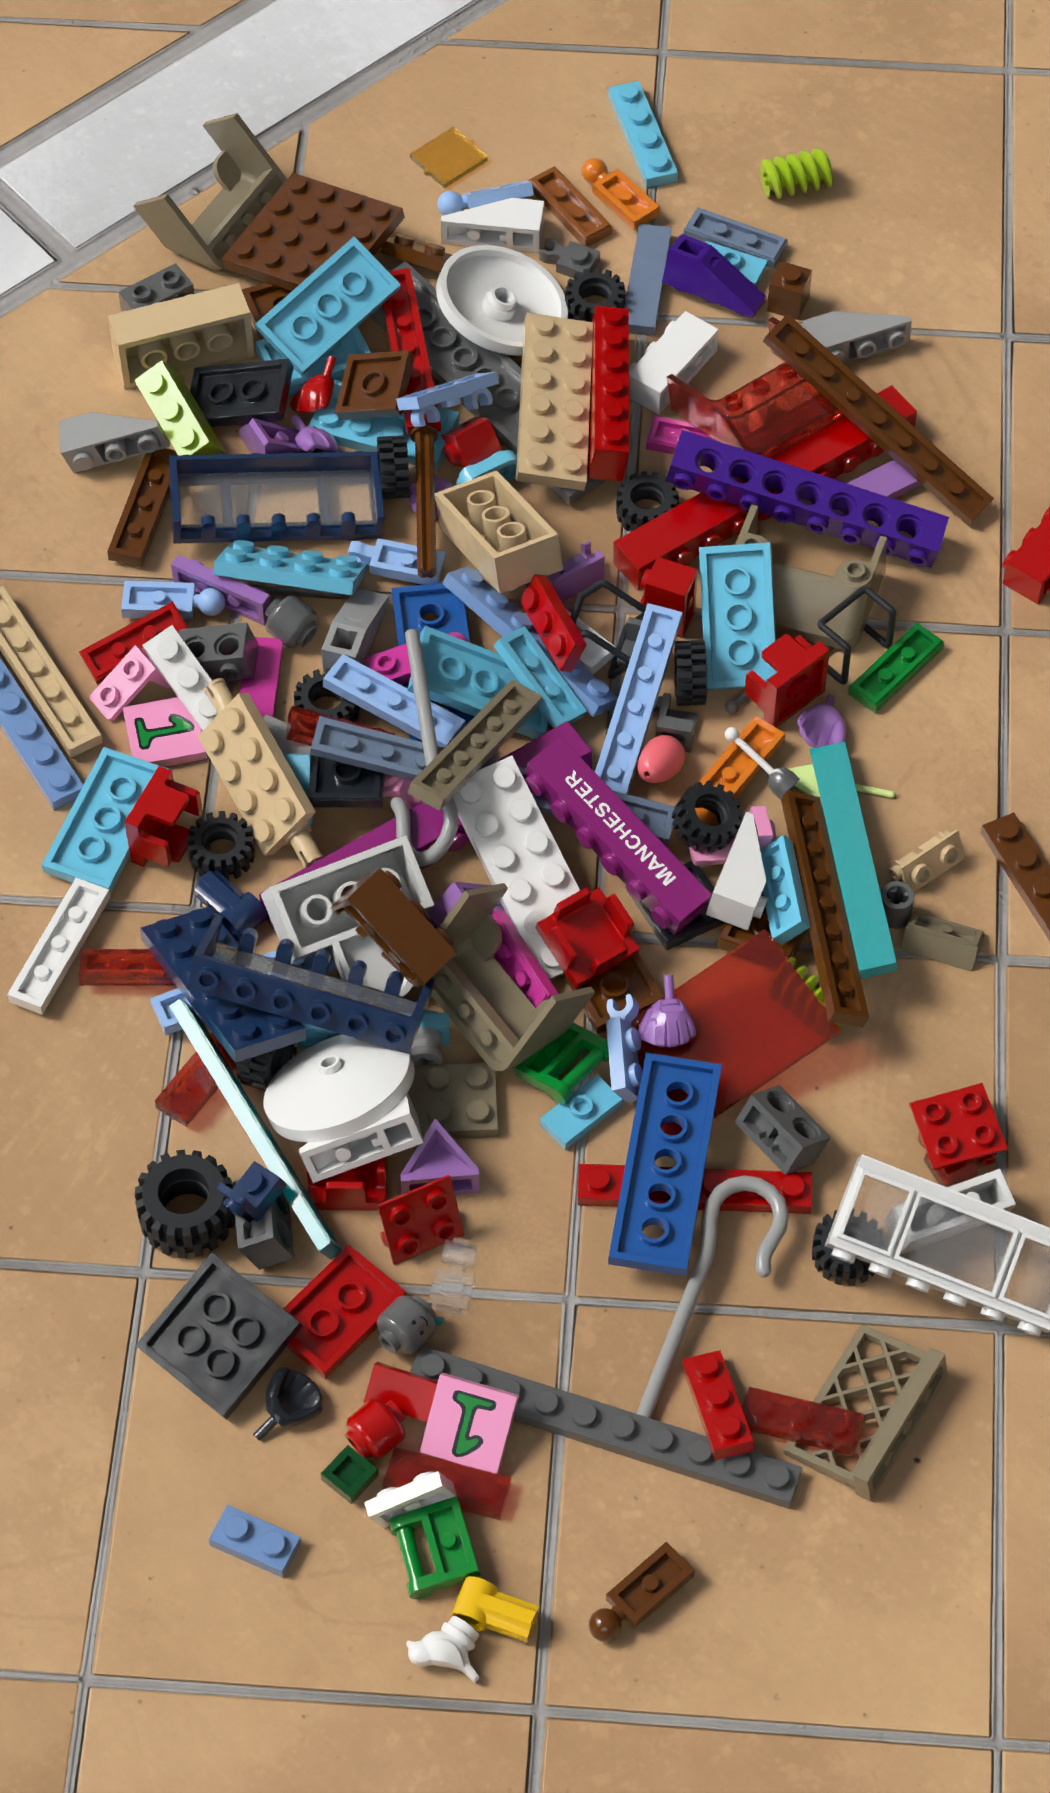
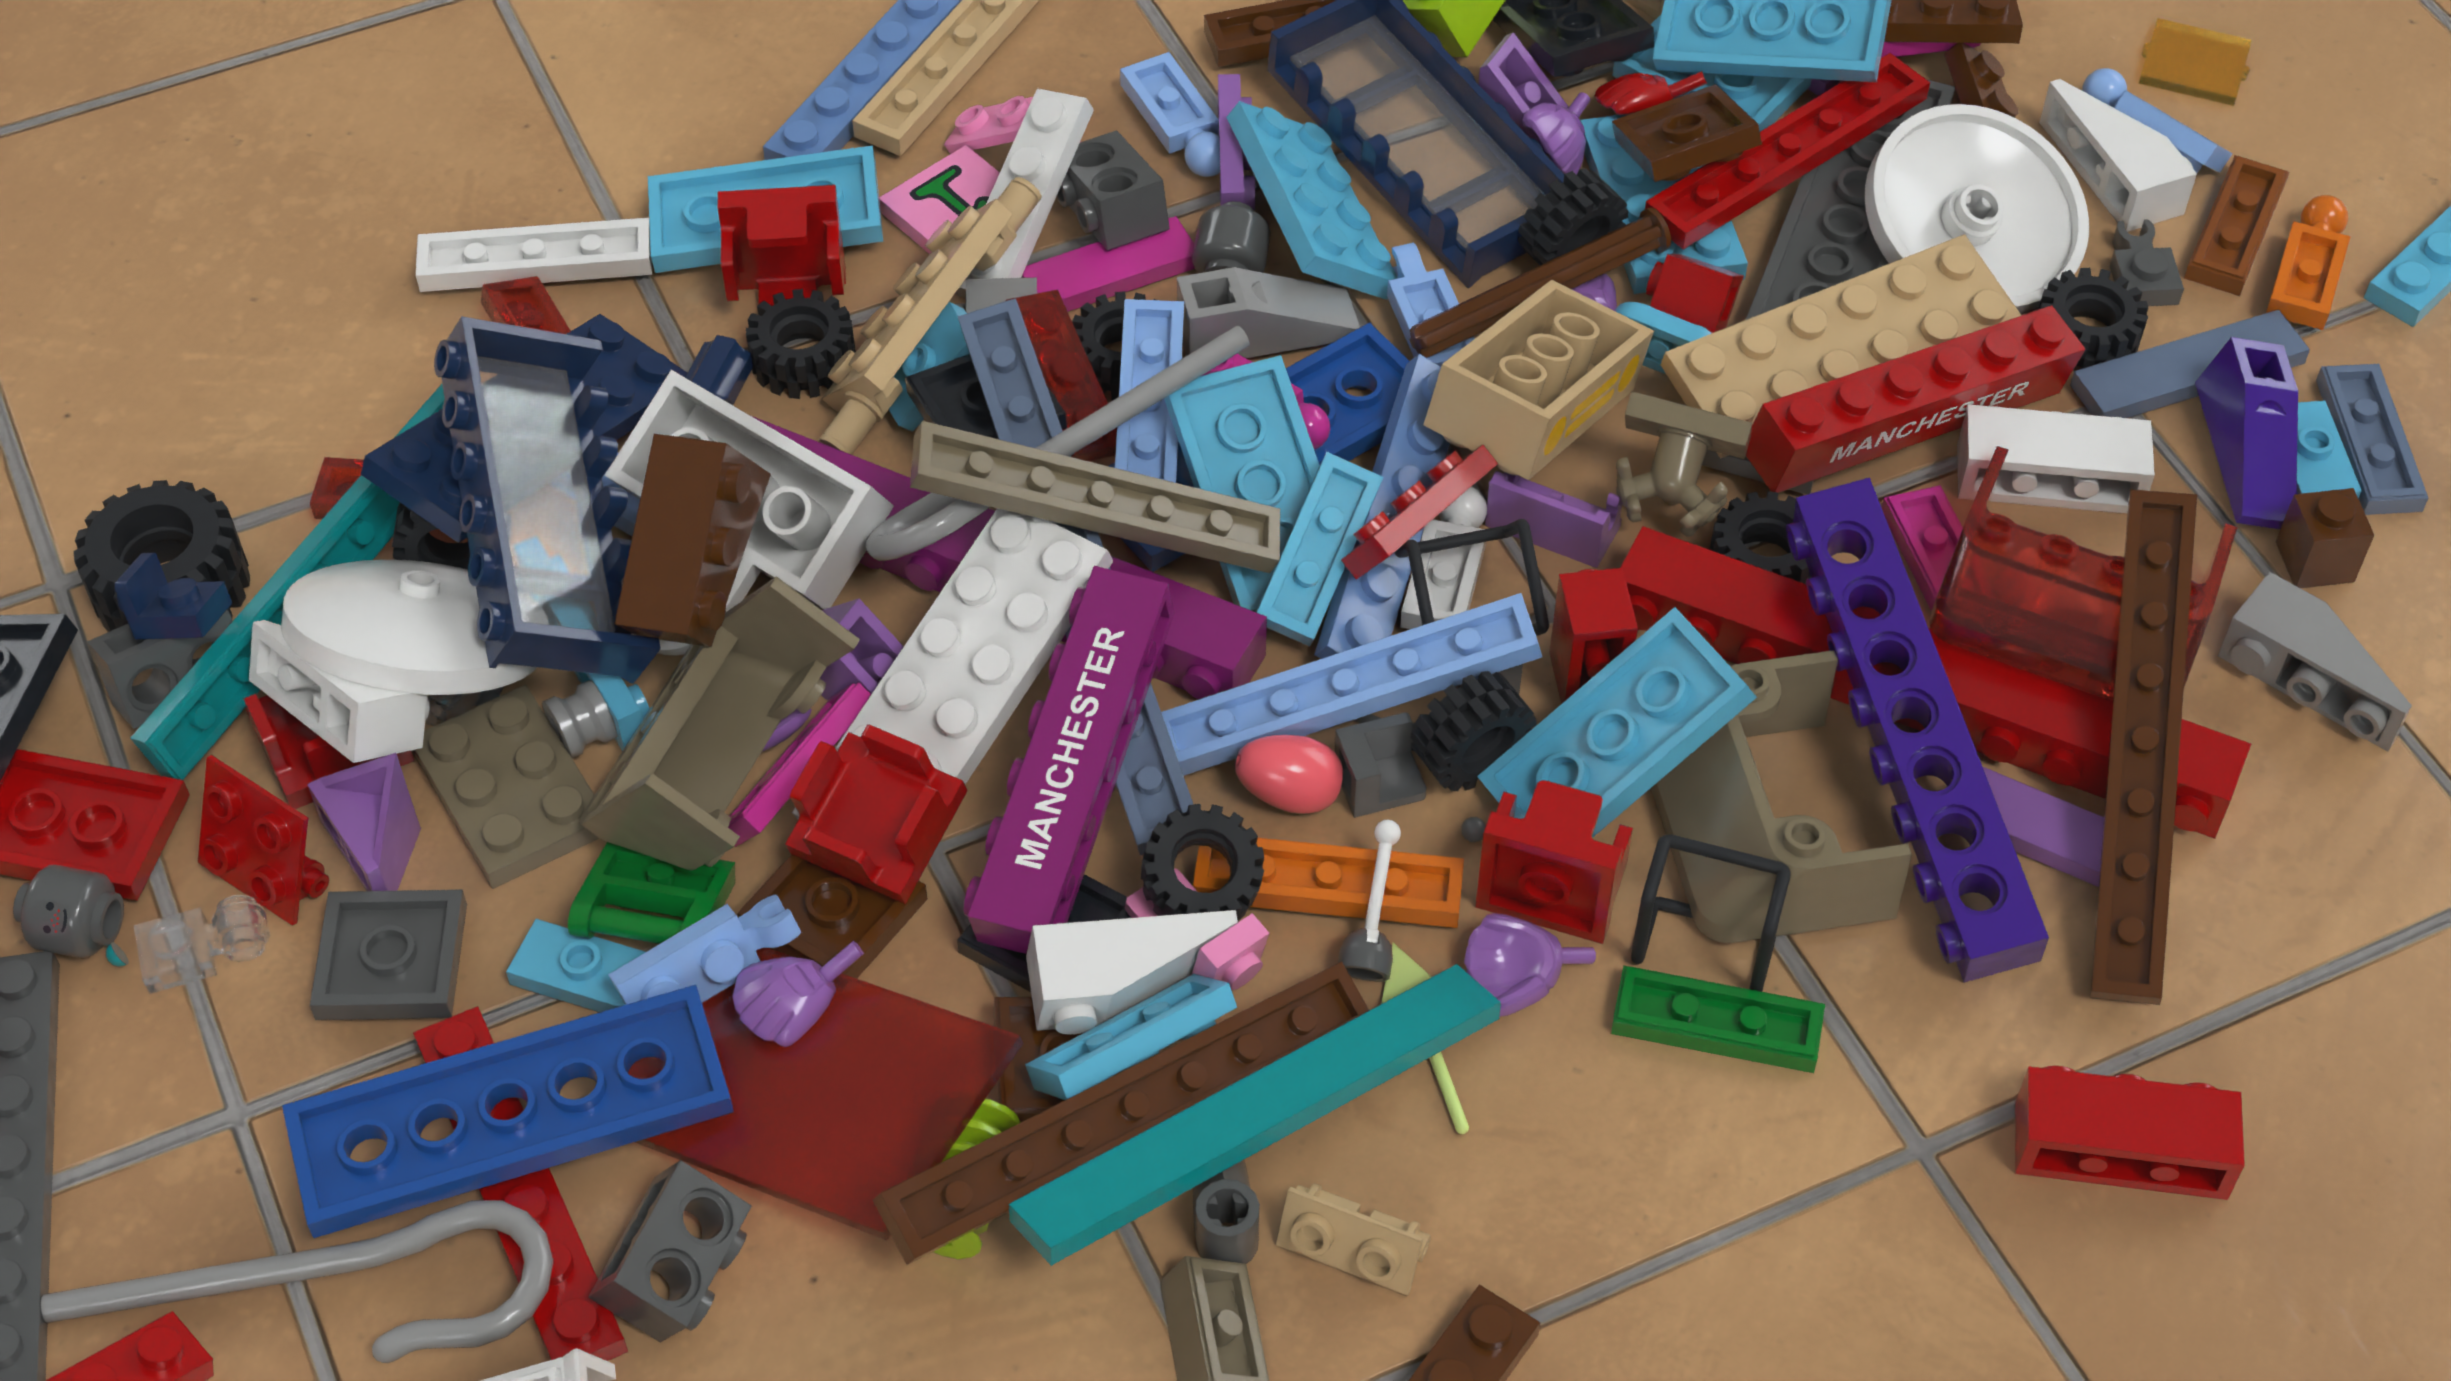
camera: 60 degrees right, 5 degrees down
red tile [79,601,188,685] -> none
light blue plate [396,372,499,427] -> none
none -> dark grey plate [310,889,467,1020]
none -> dark tan piece [1616,391,1752,537]

